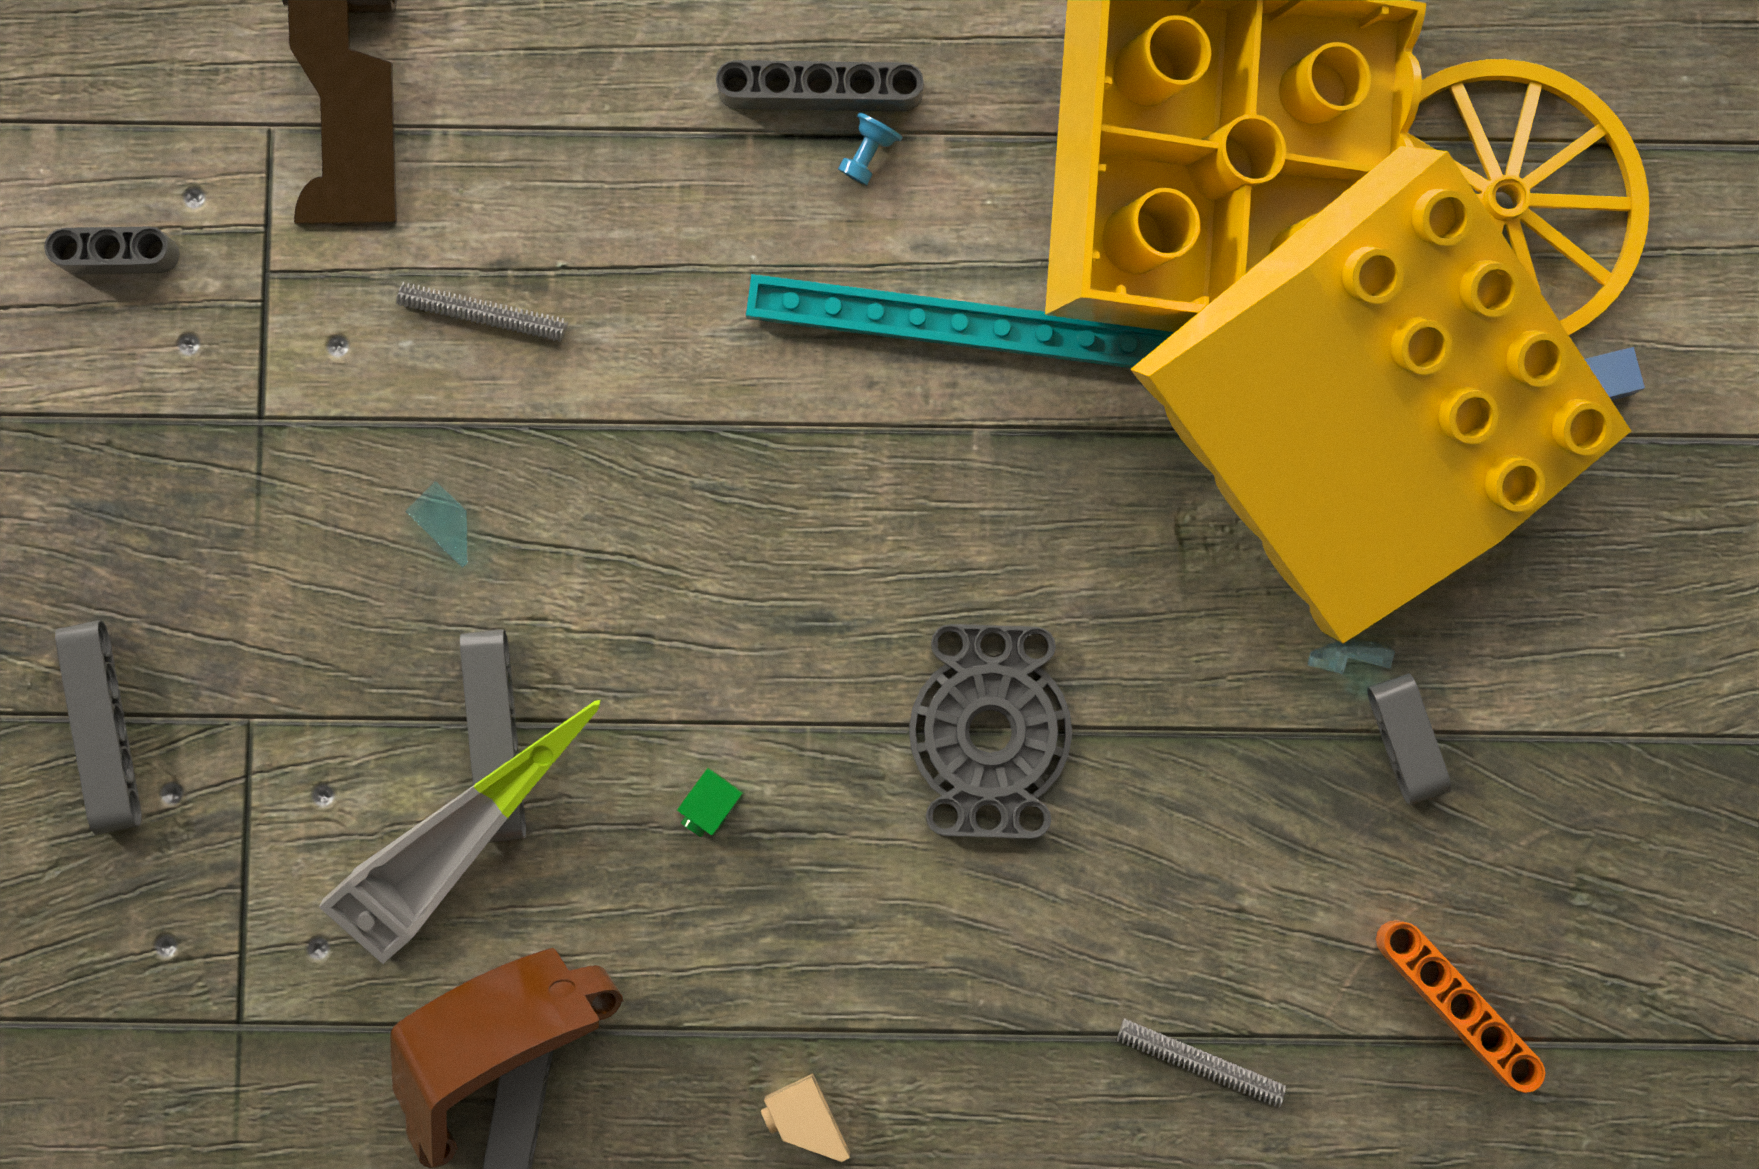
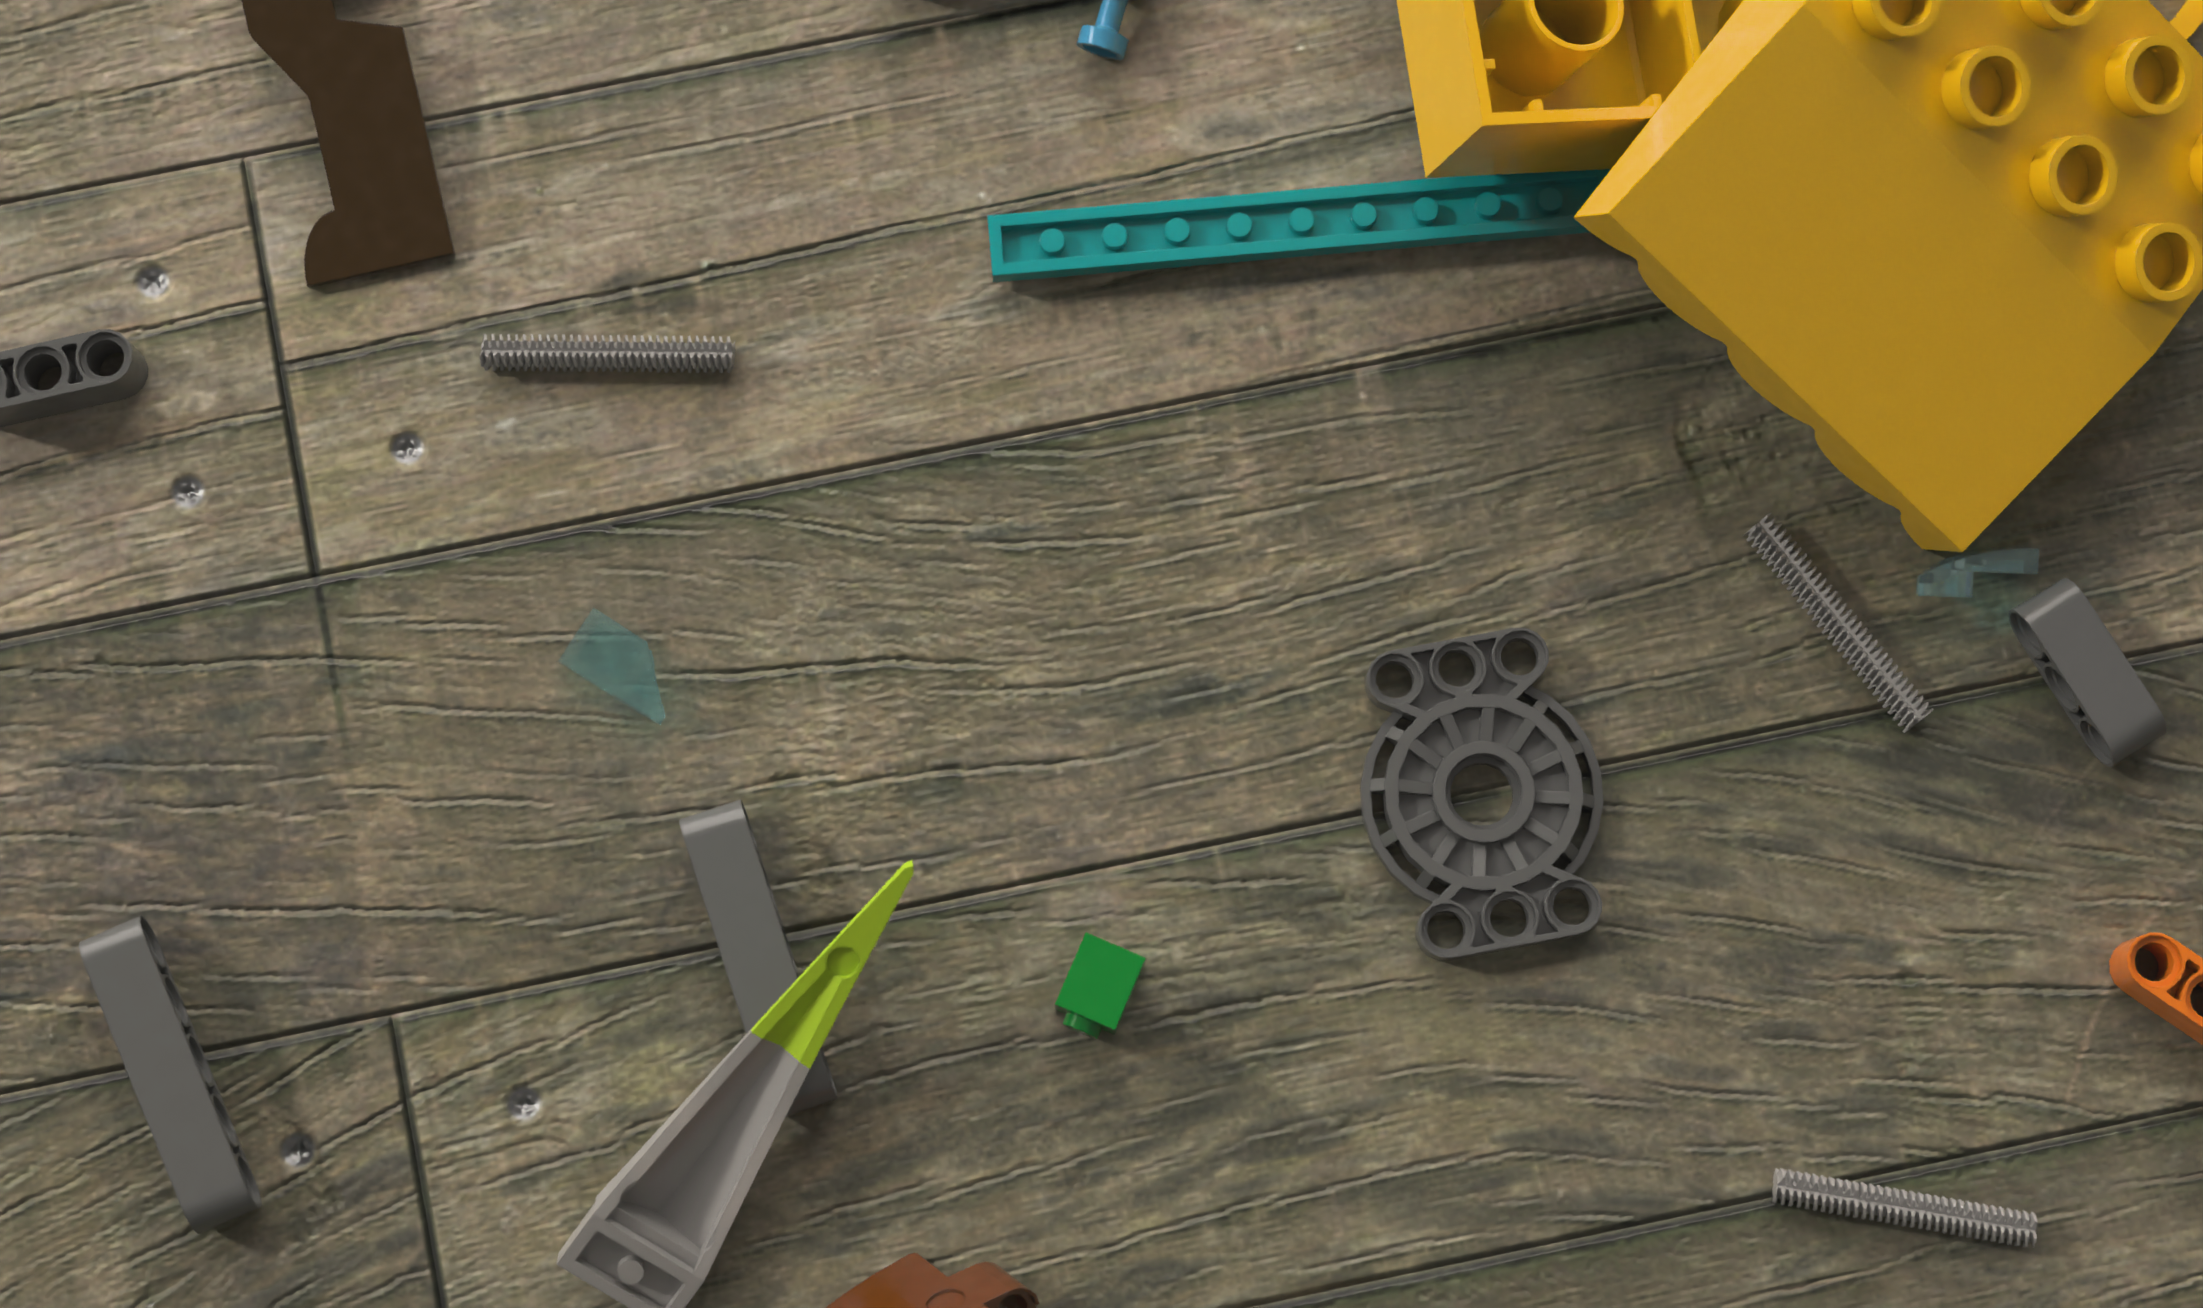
camera: 15 degrees left, 5 degrees down
none -> light grey axle [1743,512,1934,733]

